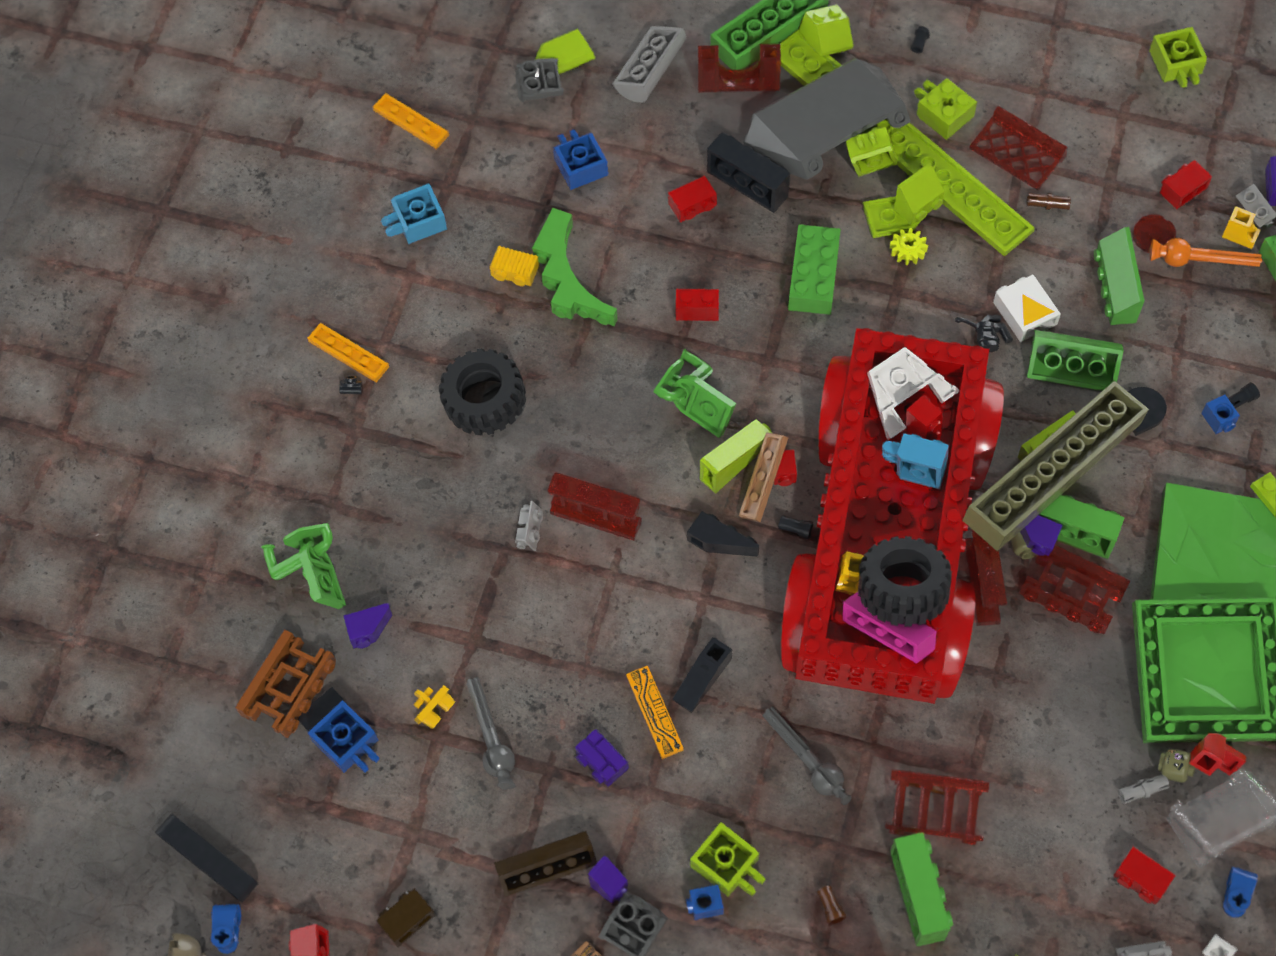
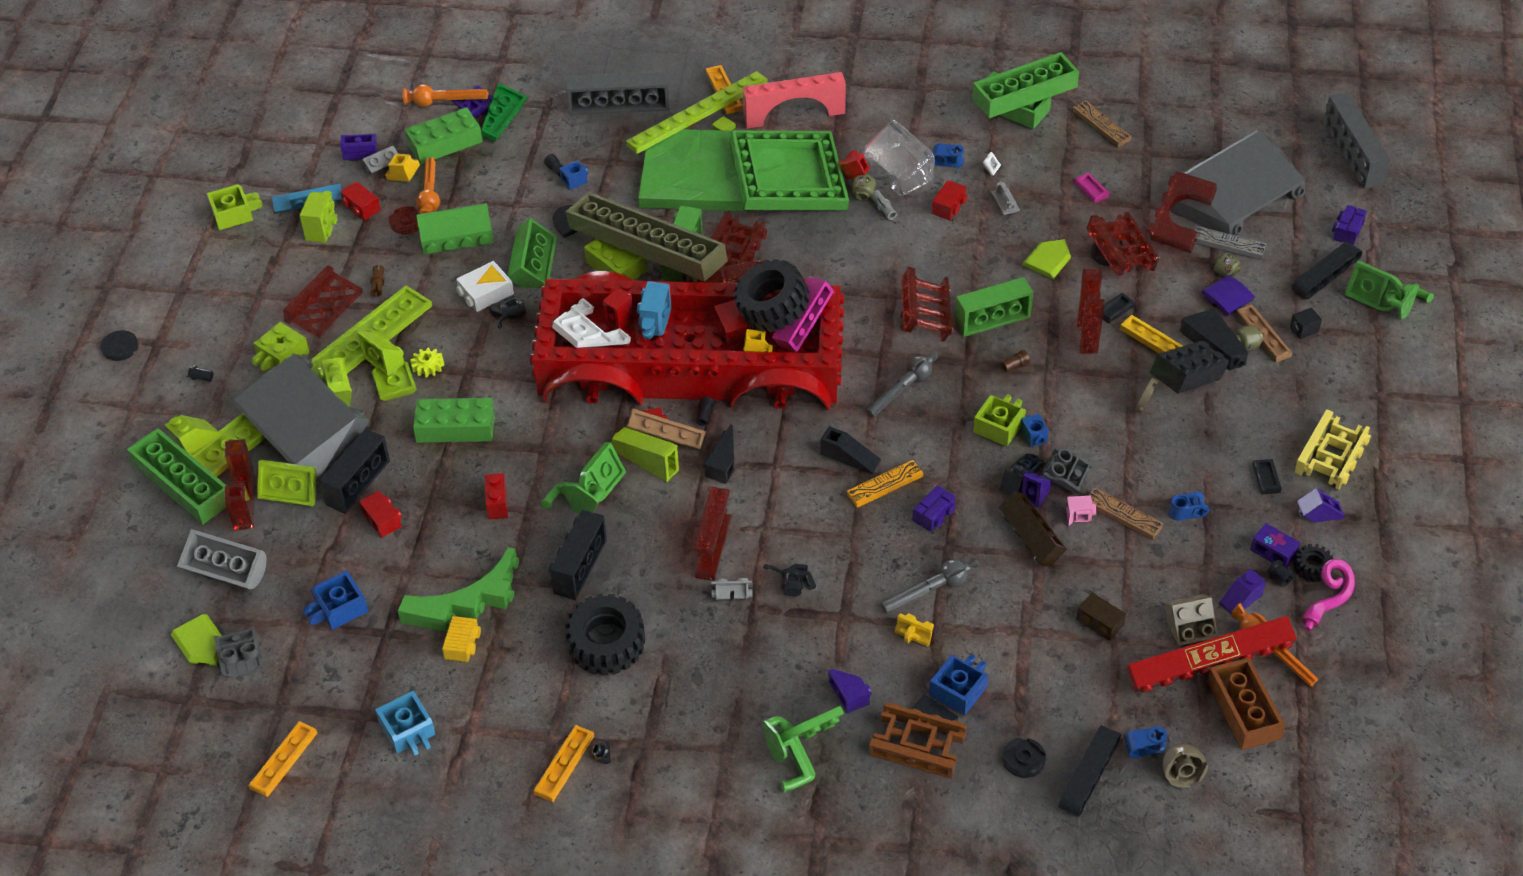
camera: 100 degrees left, 15 degrees down
none -> lime tile [257,460,316,506]
none -> dark azure bracket [272,183,342,213]
none -> lime hinge [300,191,337,243]
none -> black brick [549,510,607,600]
none -> black piece [763,564,816,597]
none -> black slope [999,453,1044,495]
none -> black tile [1002,738,1046,778]
none -> bright pink window [1066,496,1096,526]

